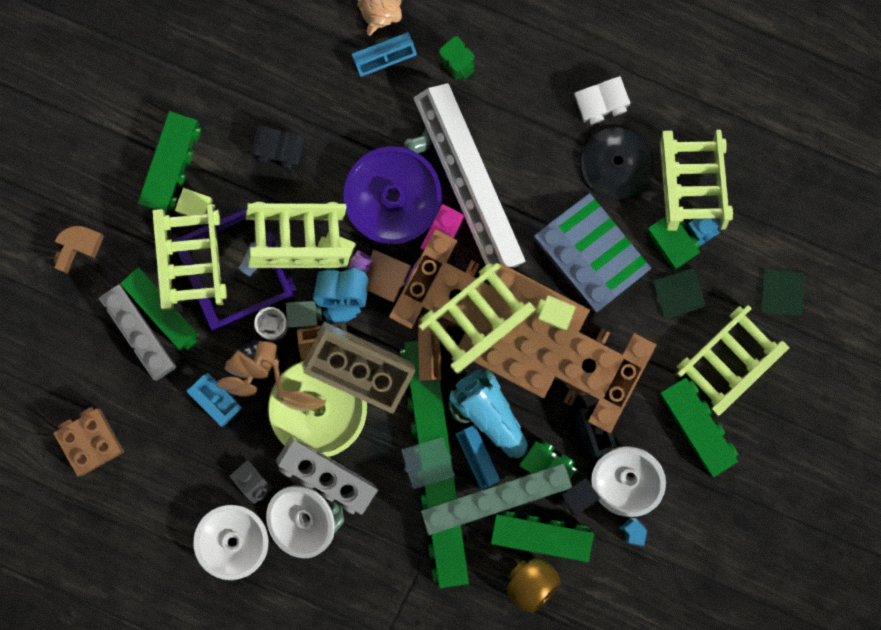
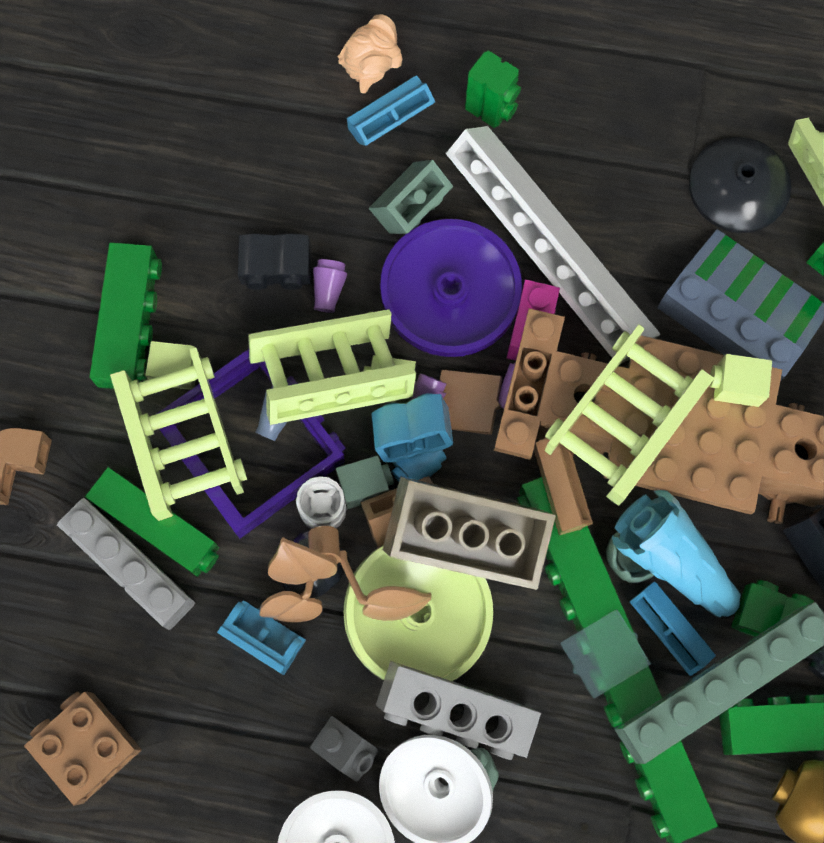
camera: 15 degrees left, 10 degrees down
sand green arm [404,126,432,153] -> none
white brick [574,77,630,125] -> none
none -> medium lavender cone [313,259,347,313]
none -> sand green brick [369,160,453,234]

